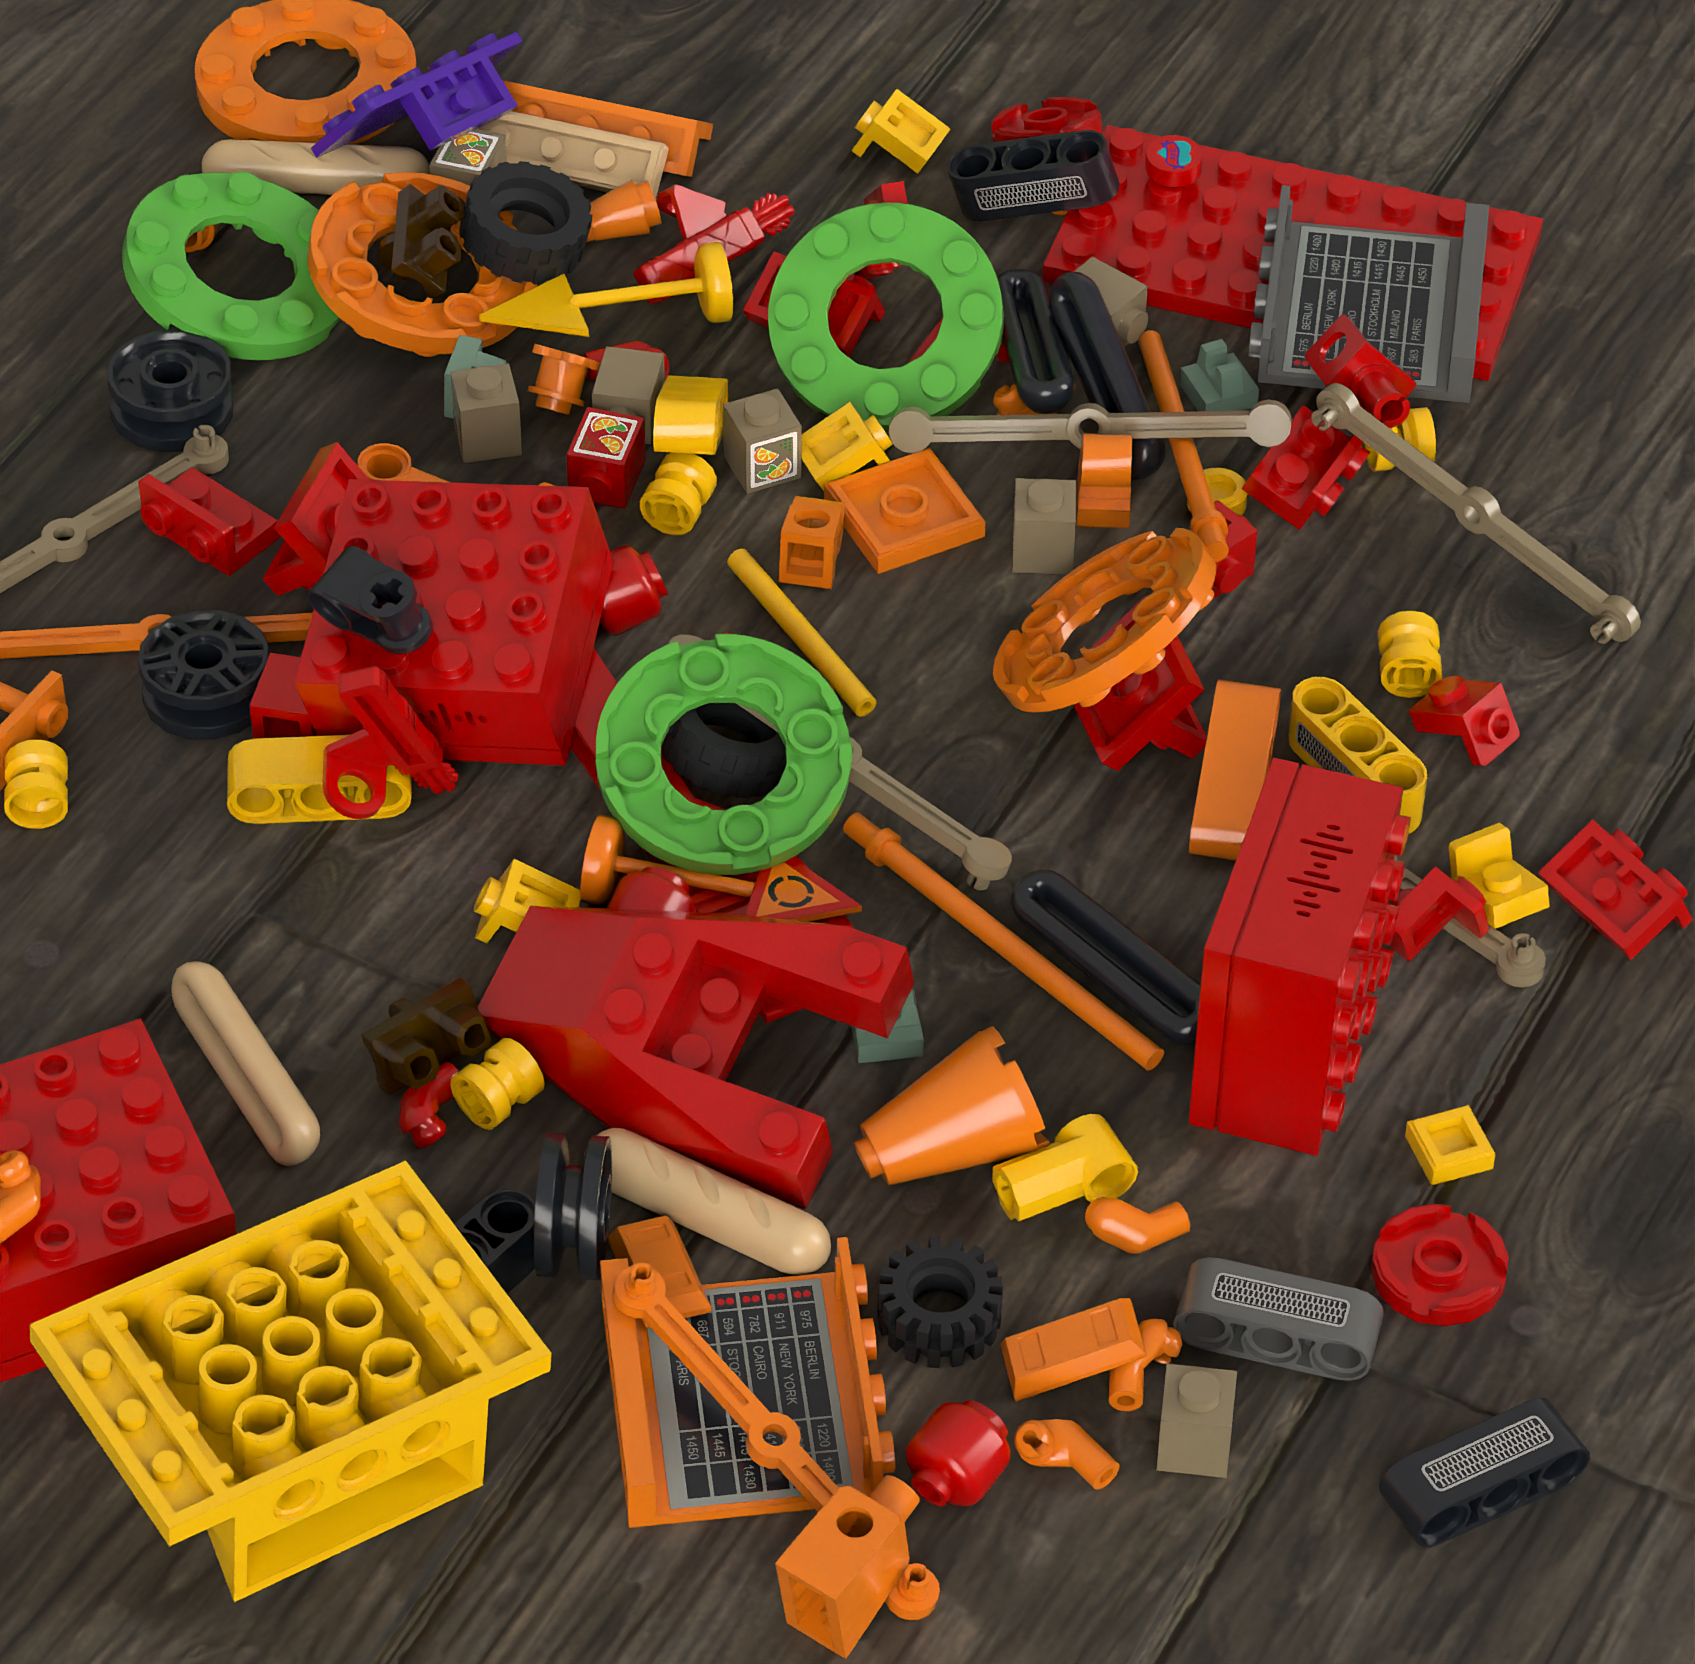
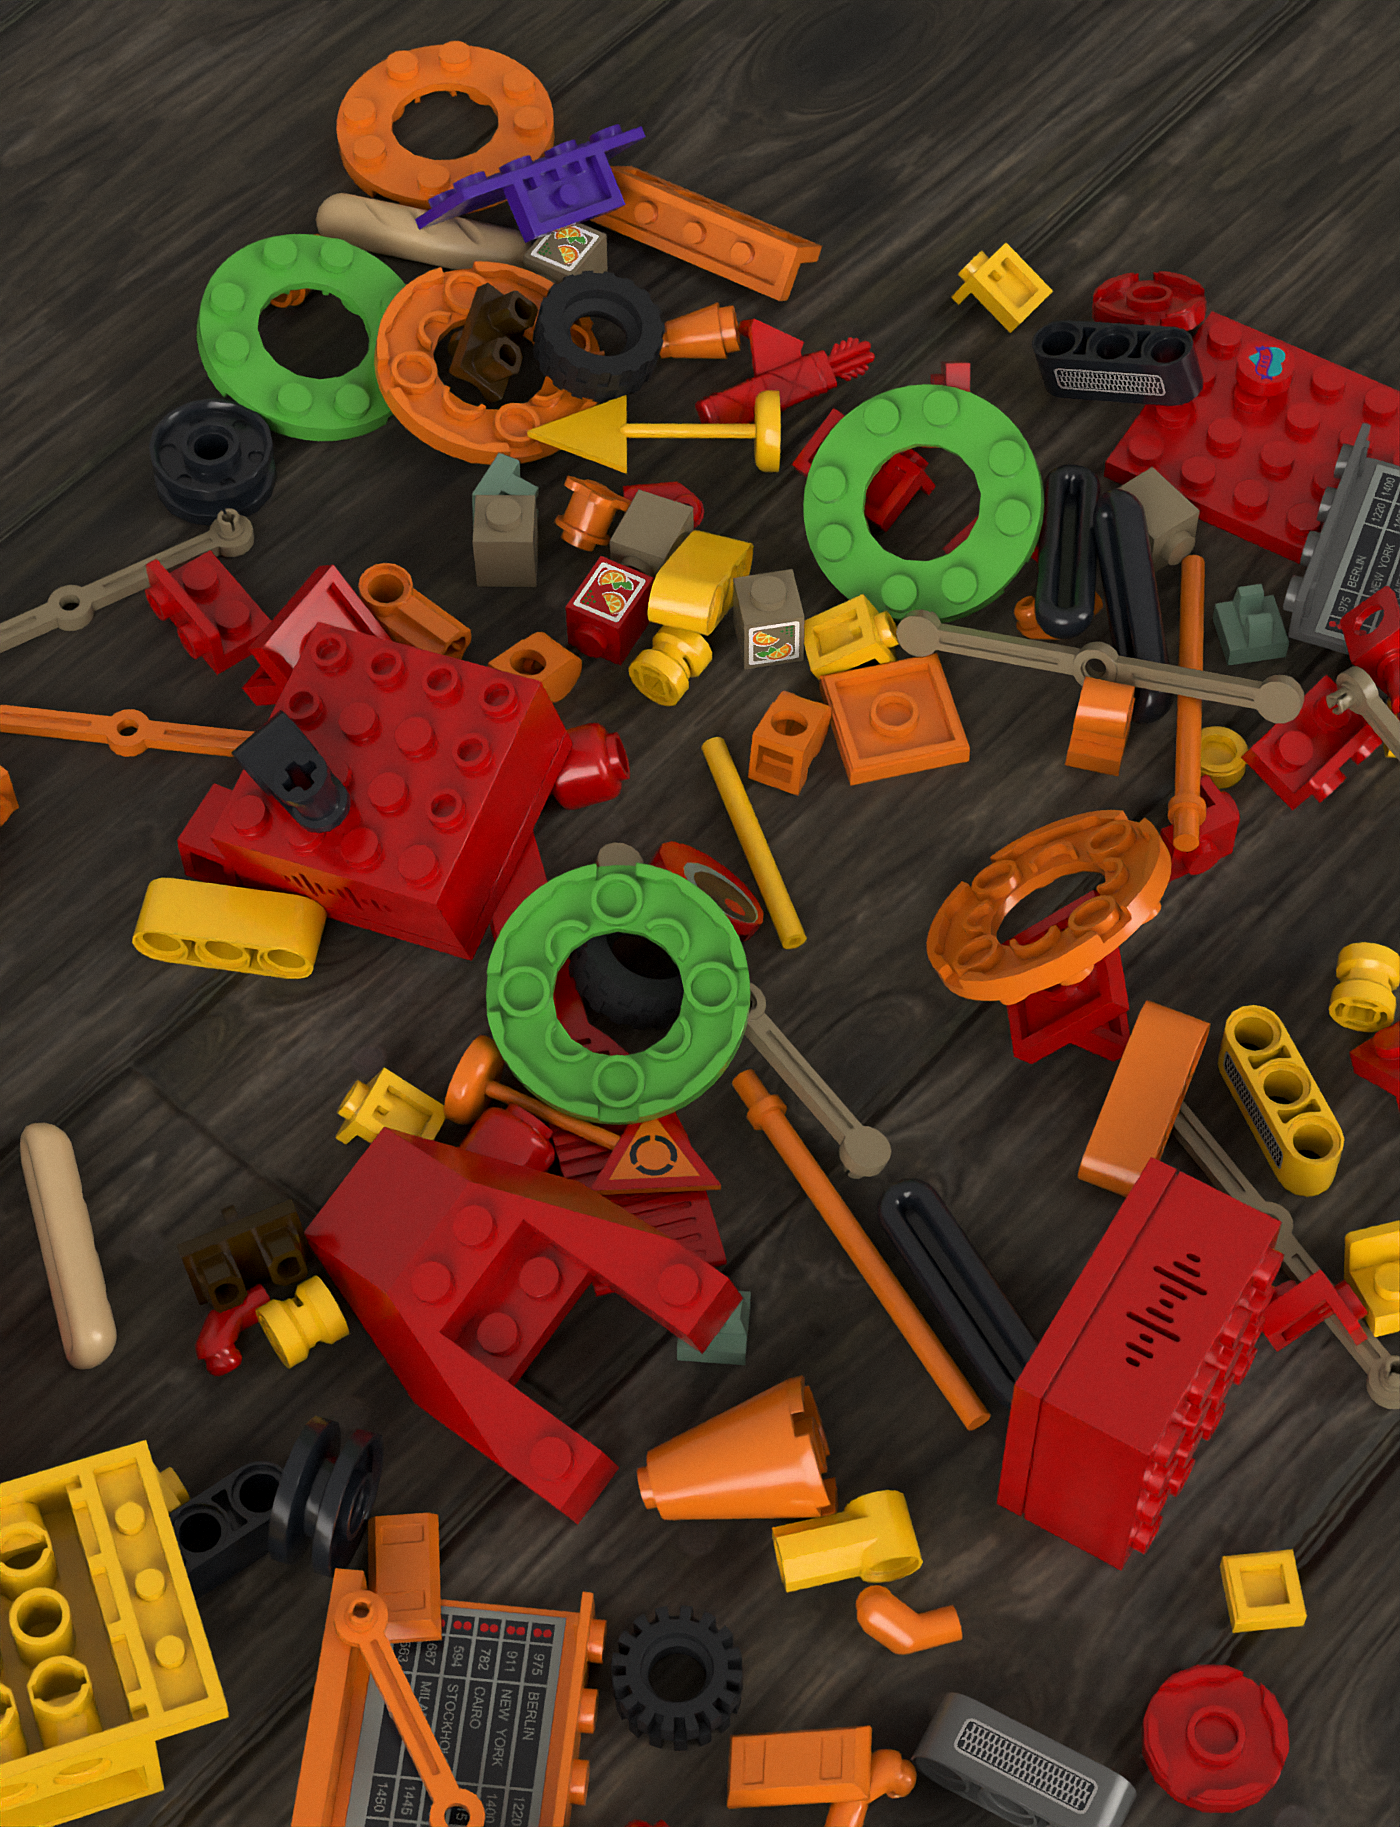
camera: 15 degrees right, 10 degrees up
black wheel [138,610,269,739] -> none
red piece [322,666,459,819] -> none
tan tile [477,111,669,200] -> none
tan piece [584,1128,831,1276] -> none
dark tan brick [1012,478,1076,574] -> none

